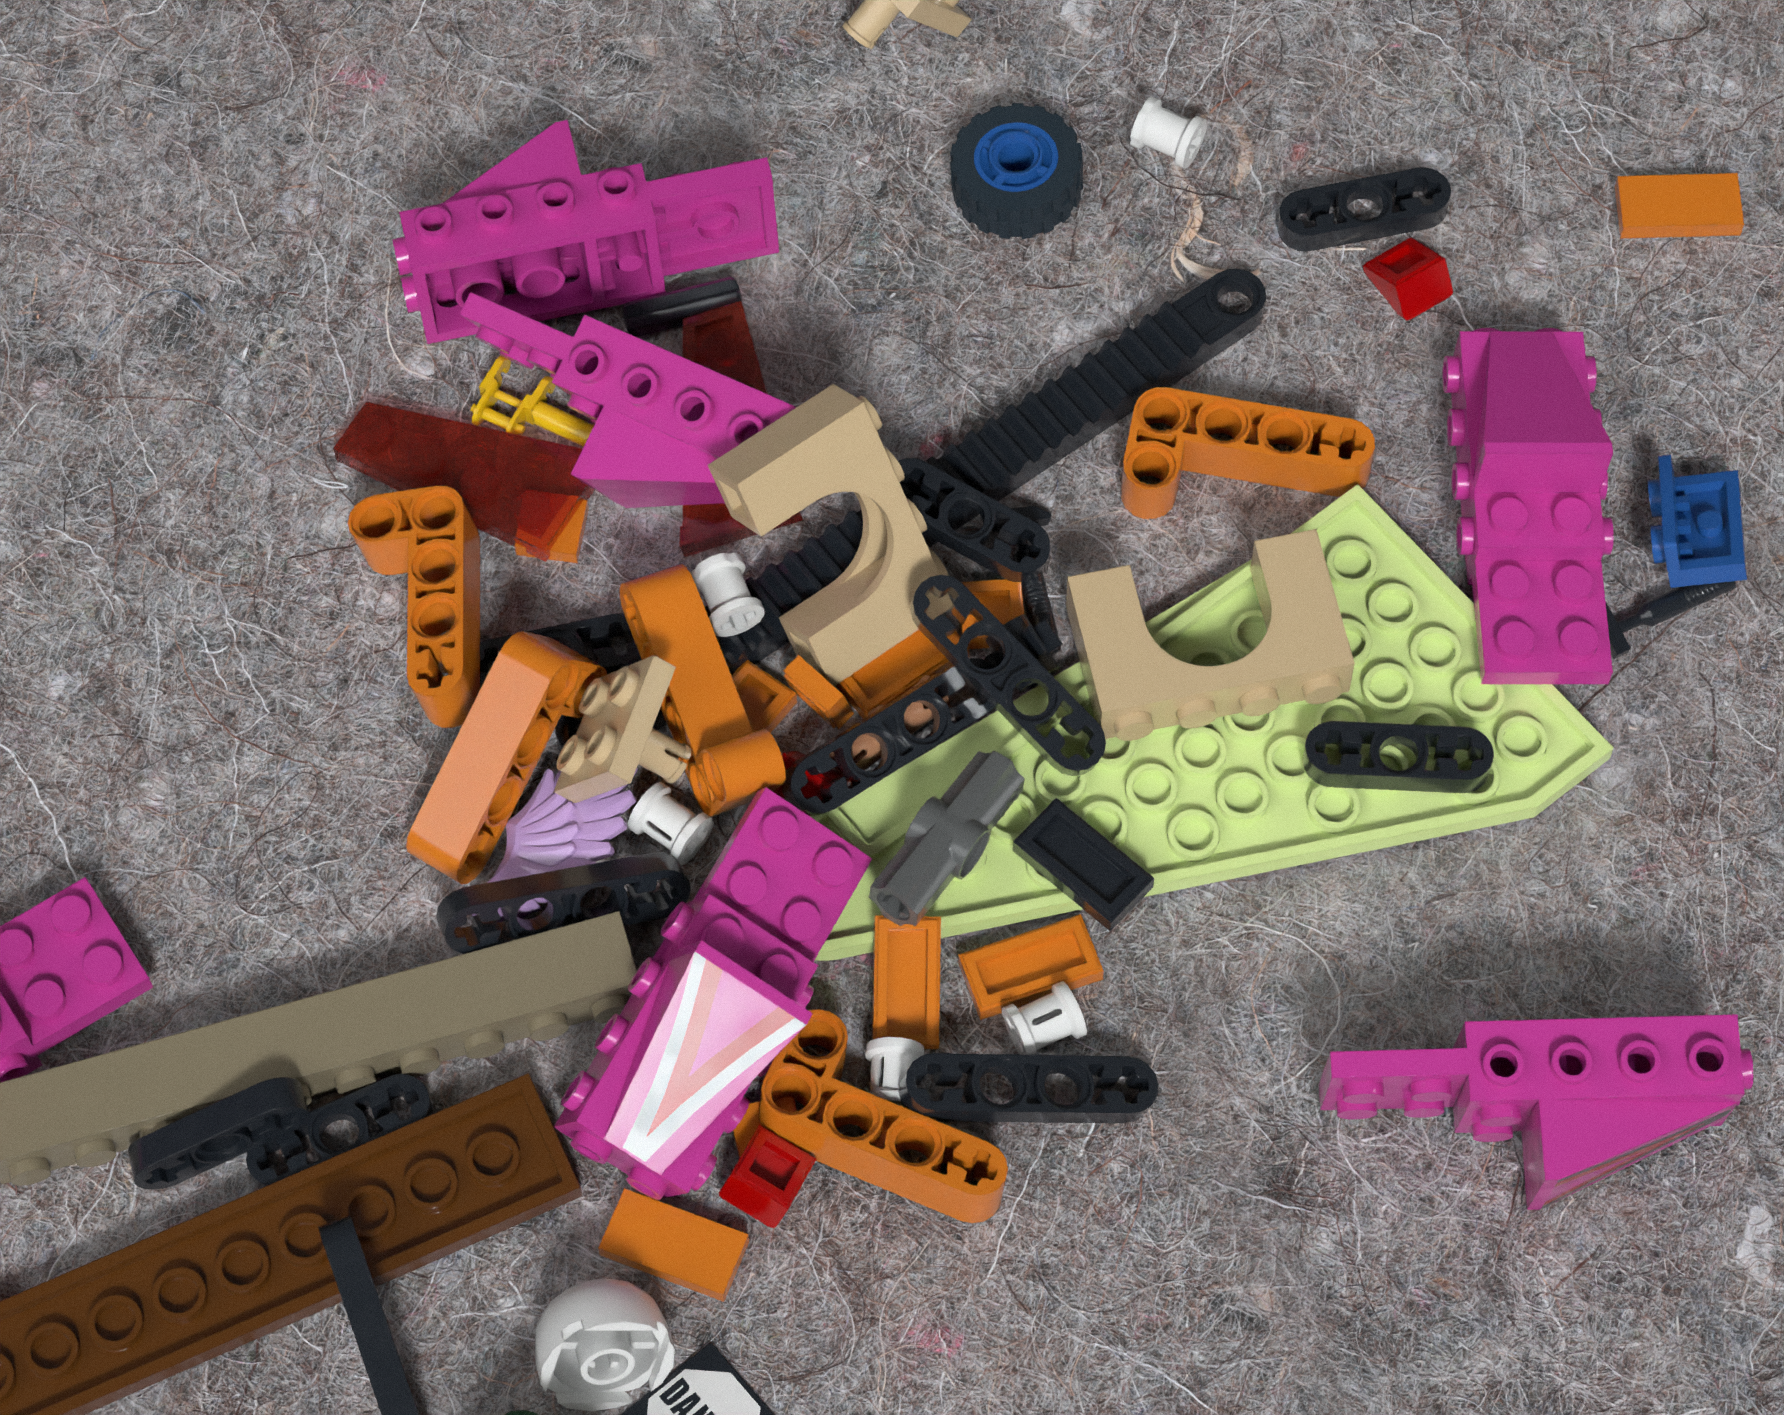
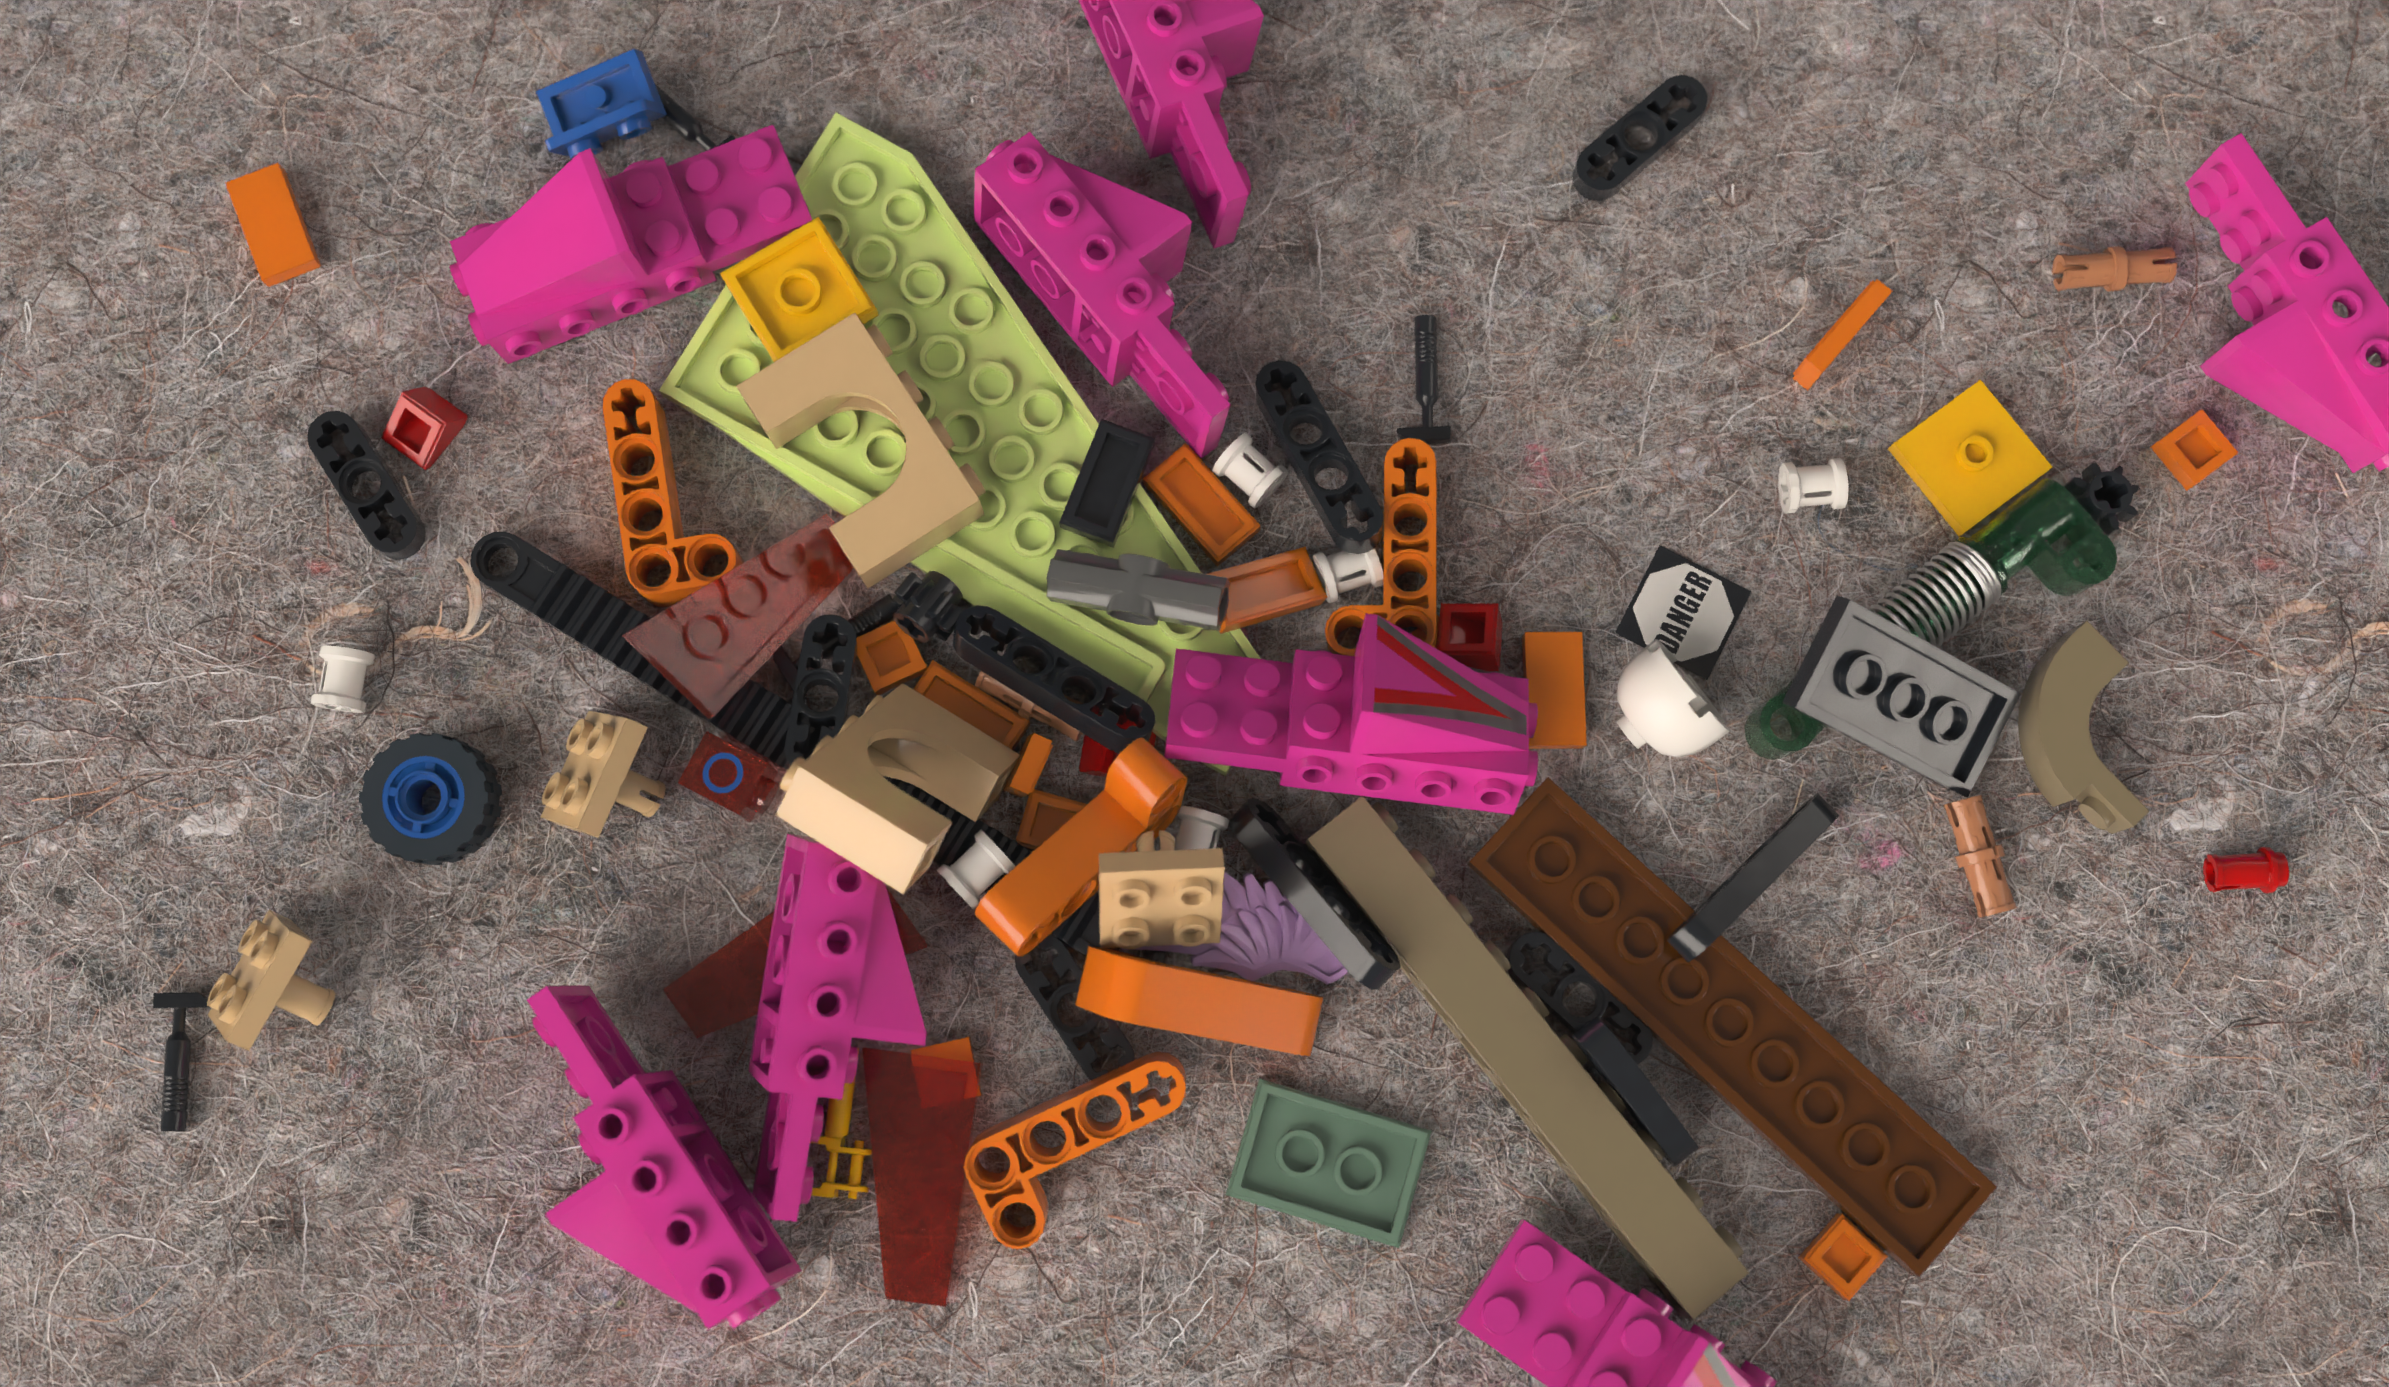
camera: 115 degrees left, 15 degrees up
black axle [622,277,742,337] -> none
black beam [910,575,1106,776] -> none
black beam [1303,721,1494,793] -> none
none -> tan plate [541,711,666,838]
none -> clear red wing [622,514,854,719]
none -> clear red brick [678,731,779,823]
none -> yellow plate [720,216,879,362]
none -> dark pink wedge [974,132,1230,459]
none -> sand green tile [1225,1079,1432,1248]
none -> black piece [1397,315,1451,444]

